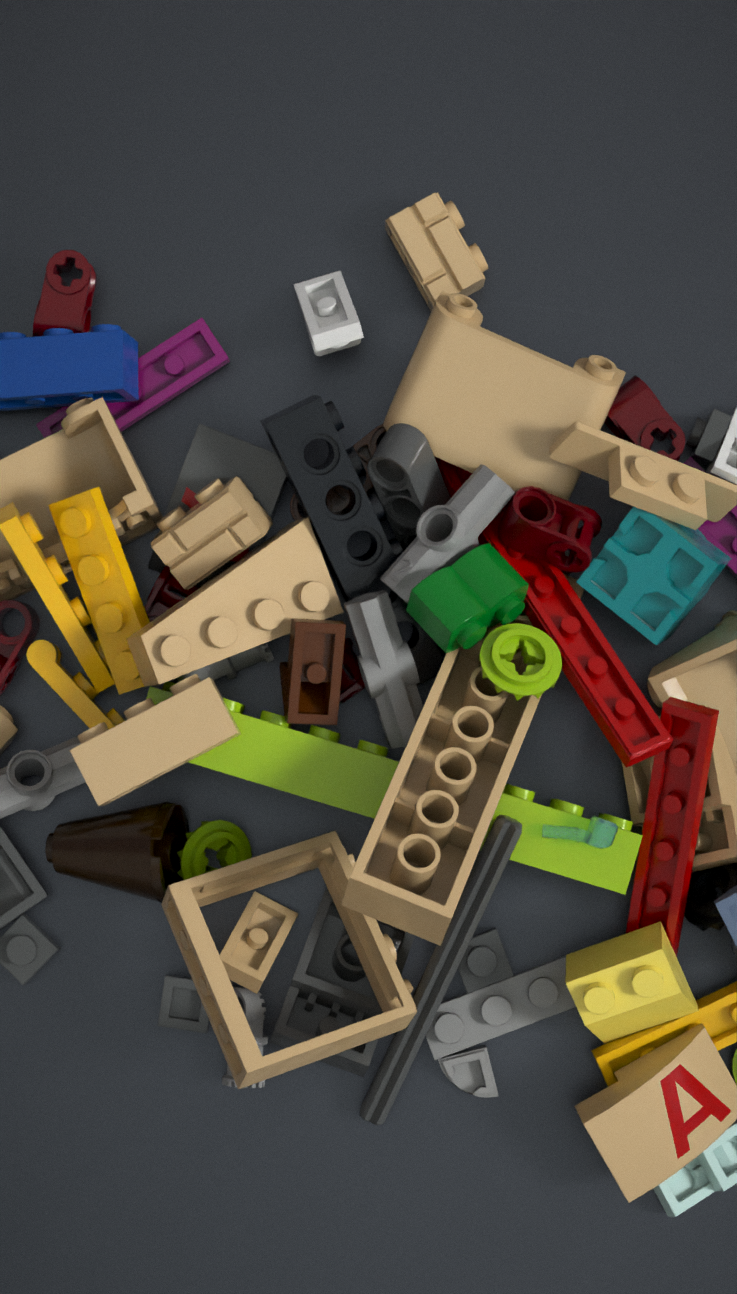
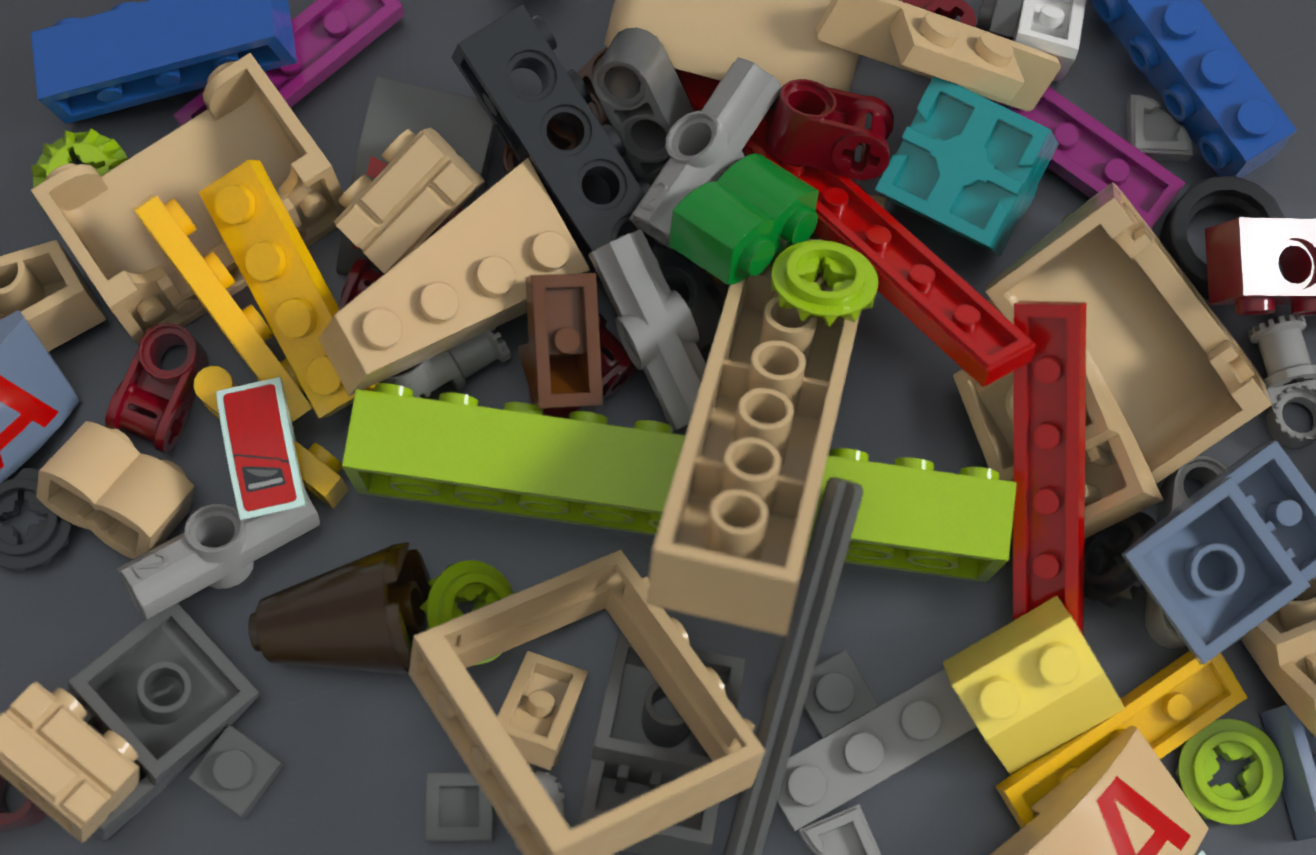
camera: 15 degrees left, 10 degrees down
tan brick [70,674,241,806] -> none
clear light blue hand [542,816,618,849] -> none
none -> slope [216,377,308,520]

